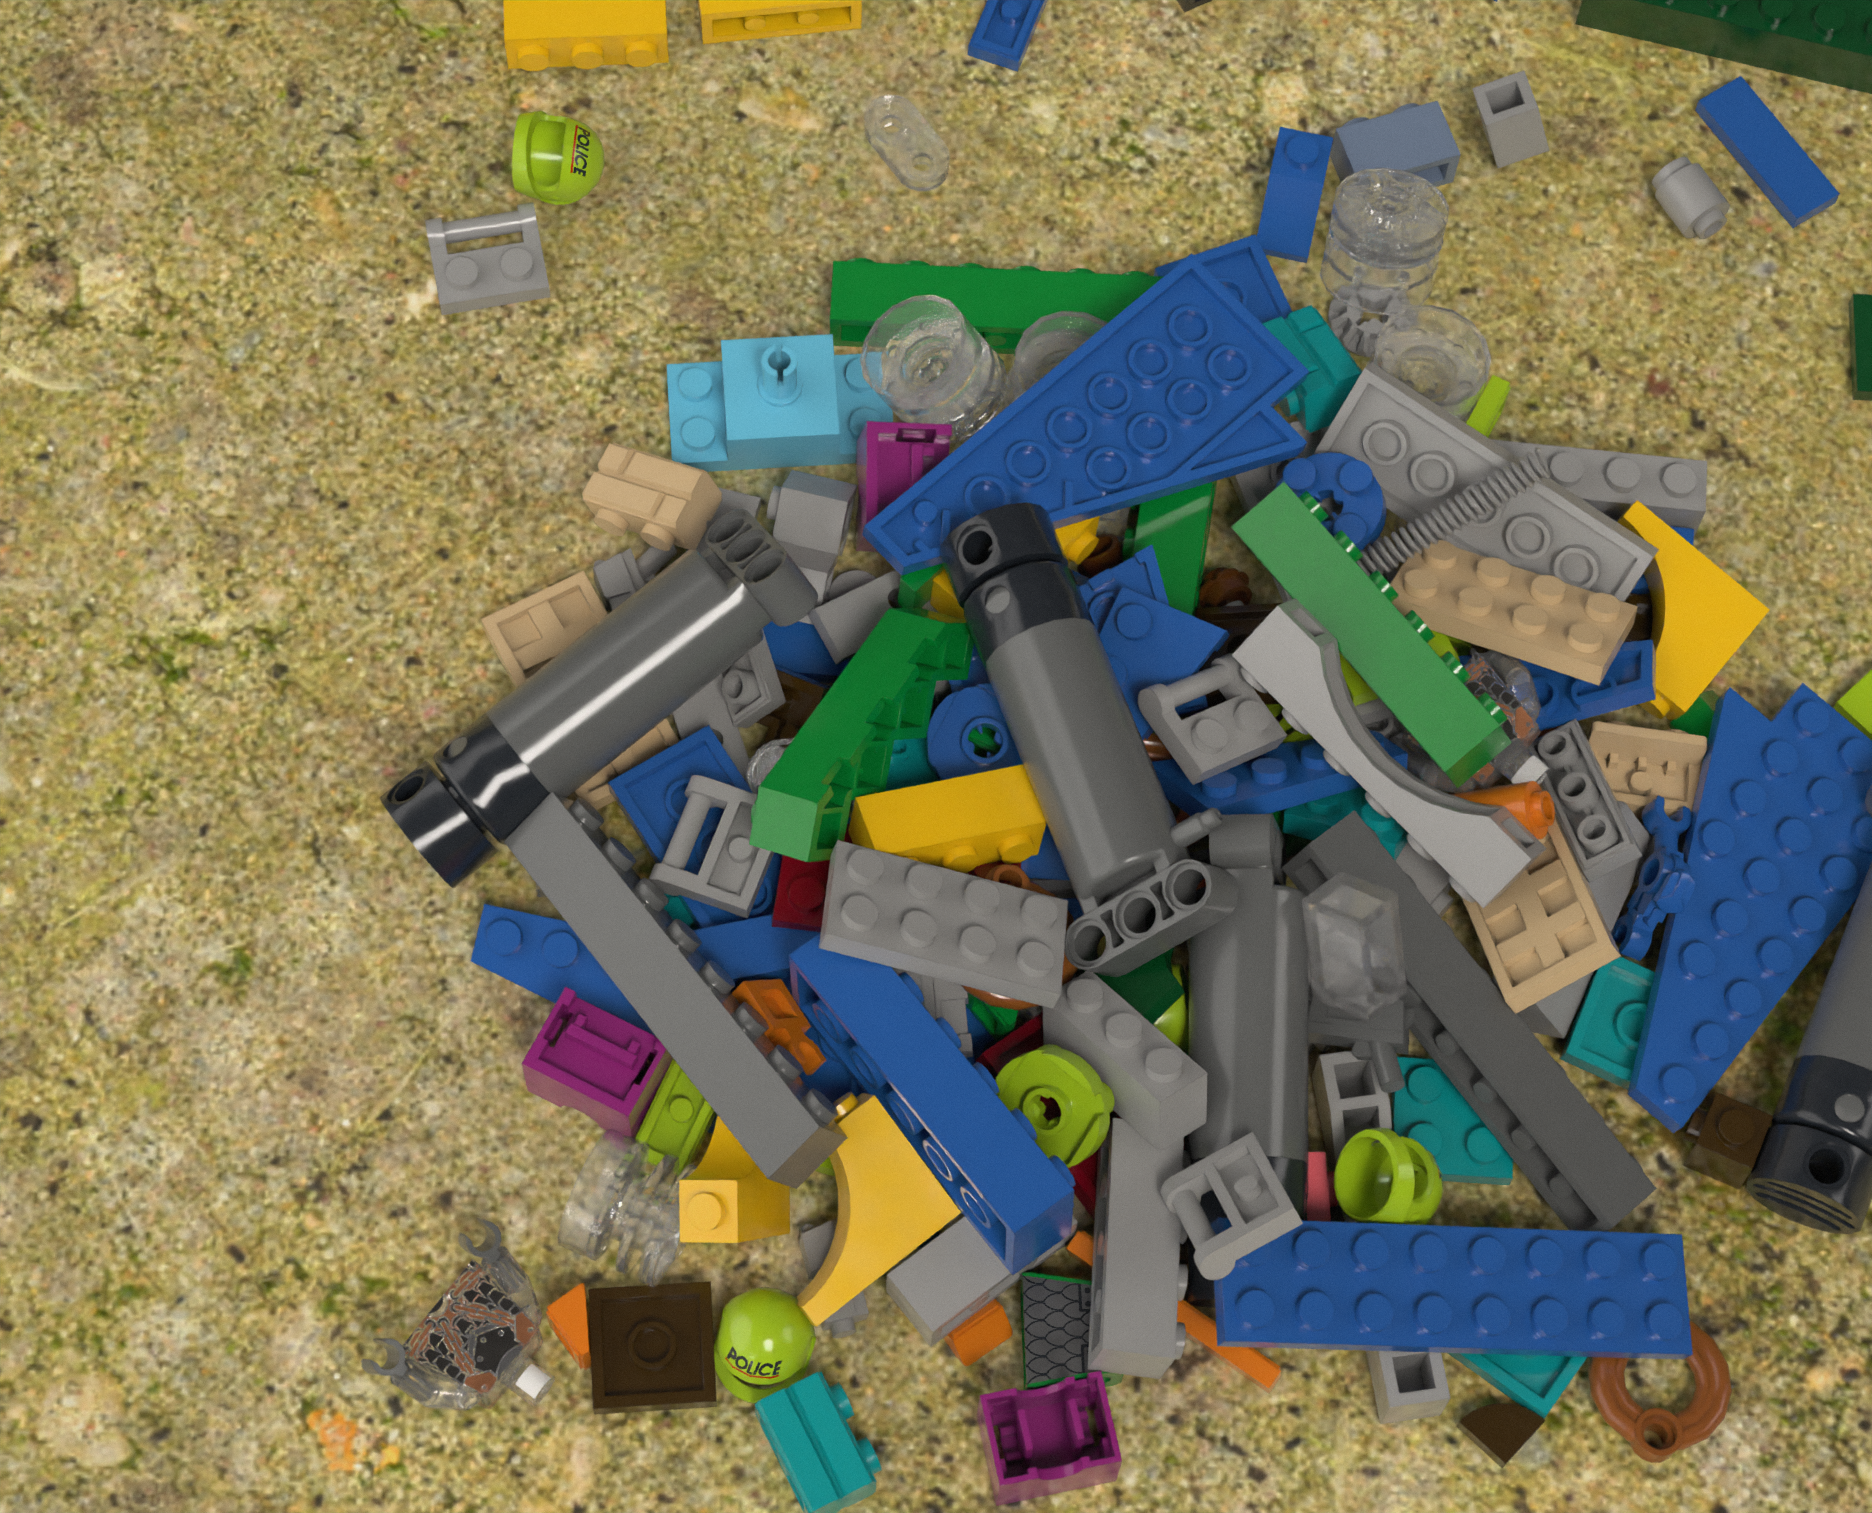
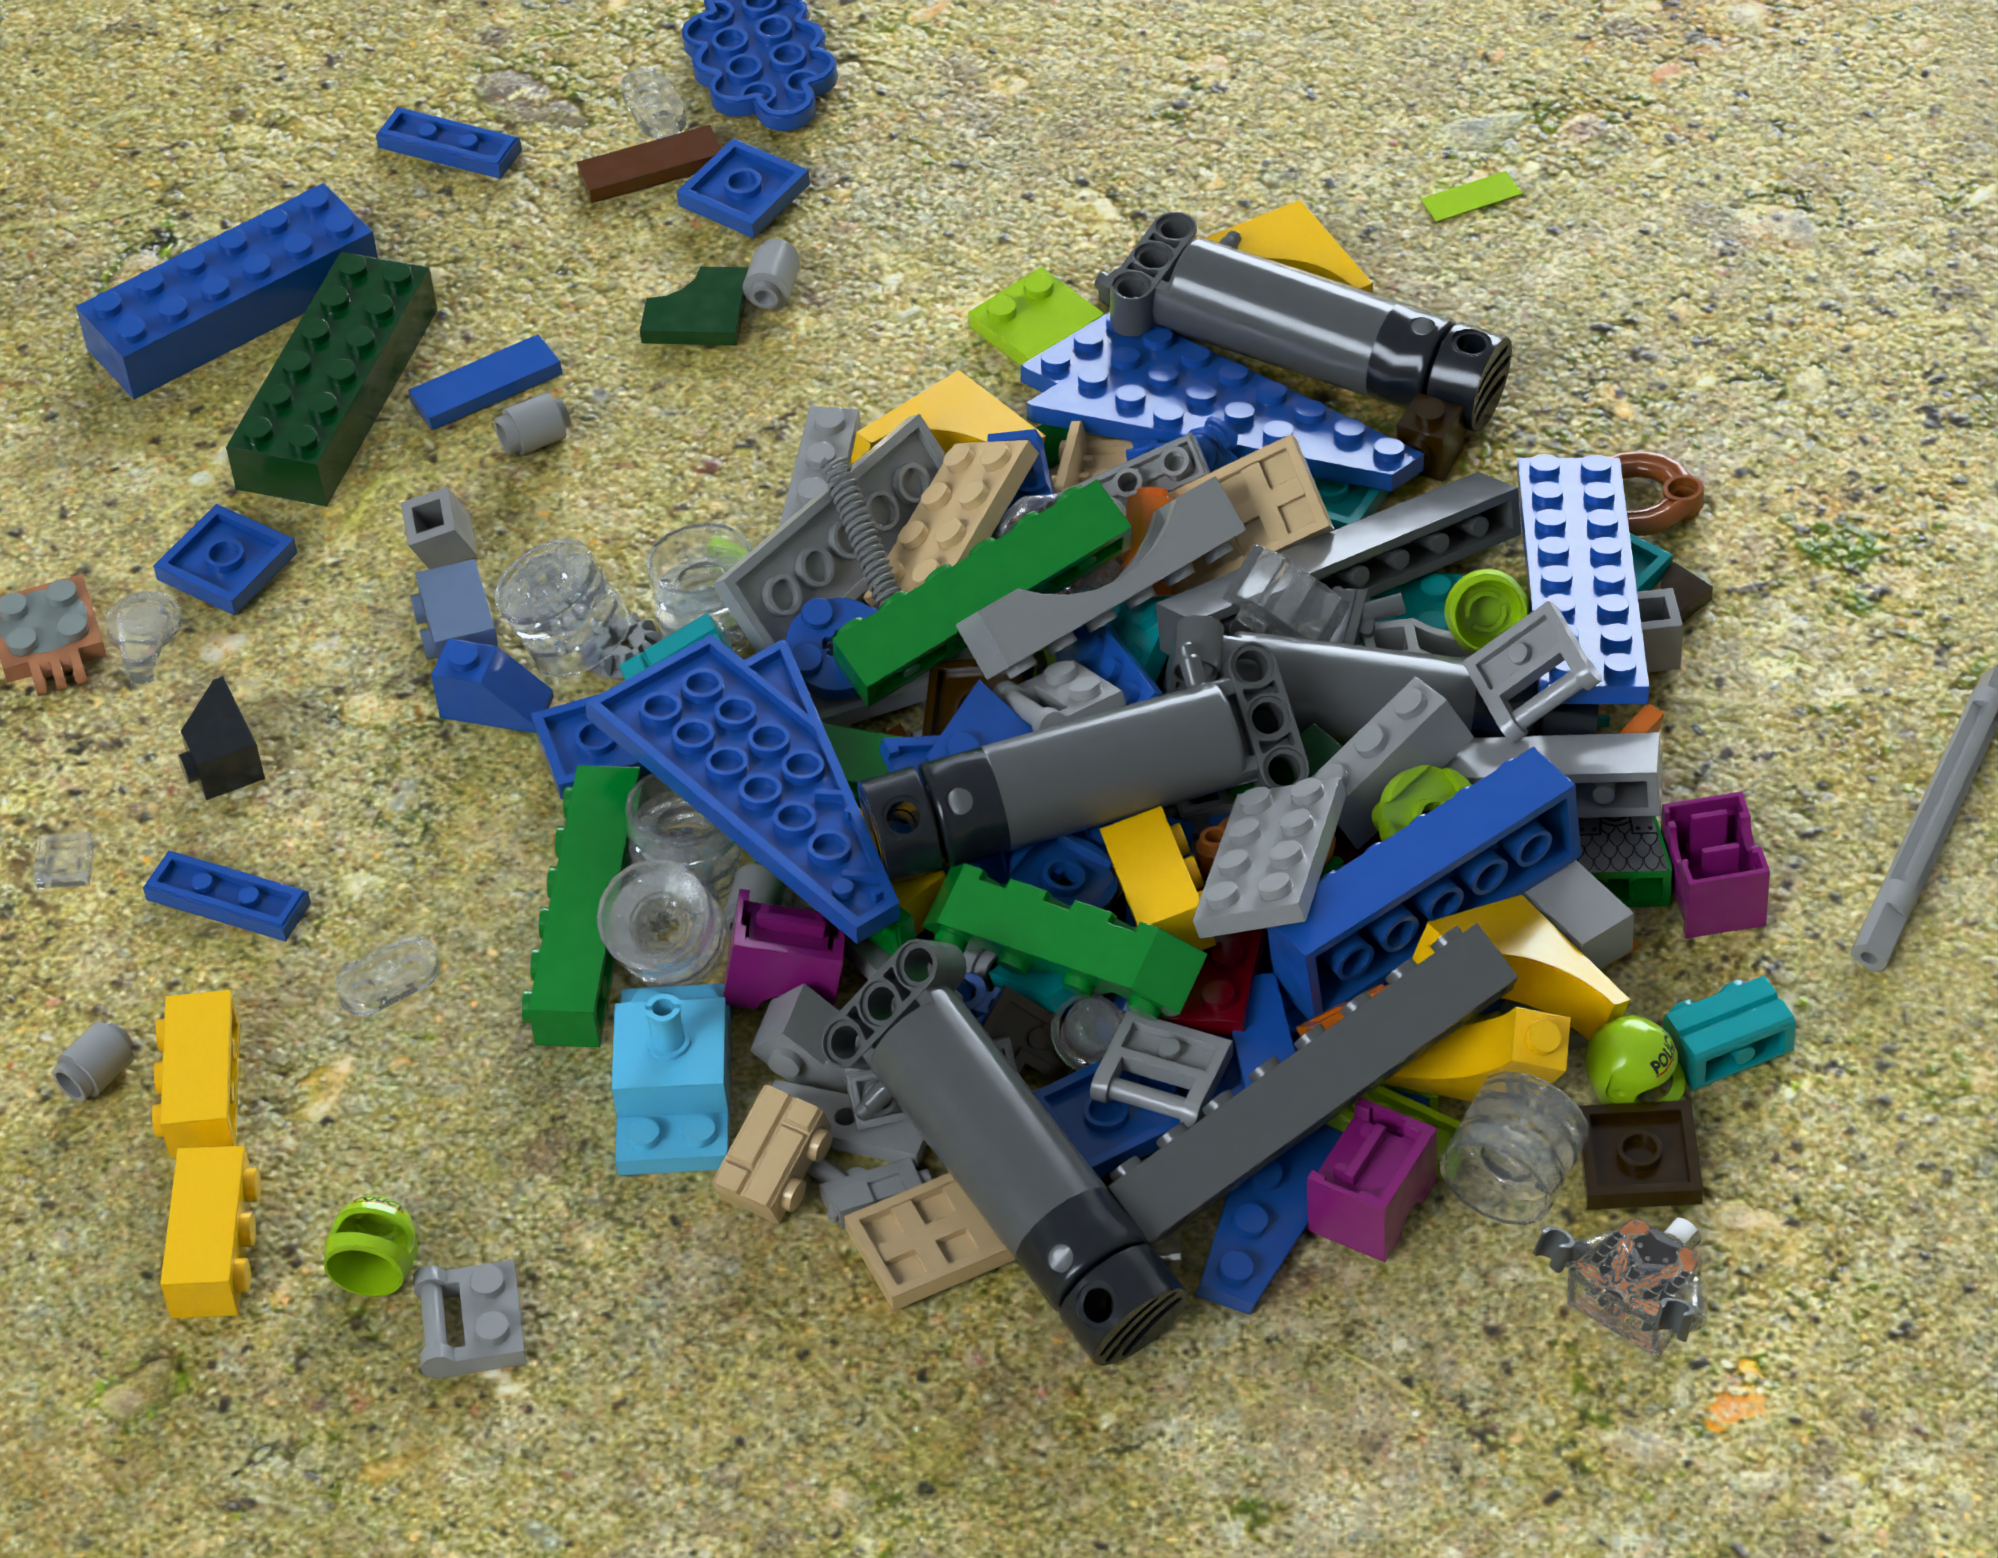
camera: 80 degrees left, 20 degrees down
orange slope [546,1283,591,1370] -> none

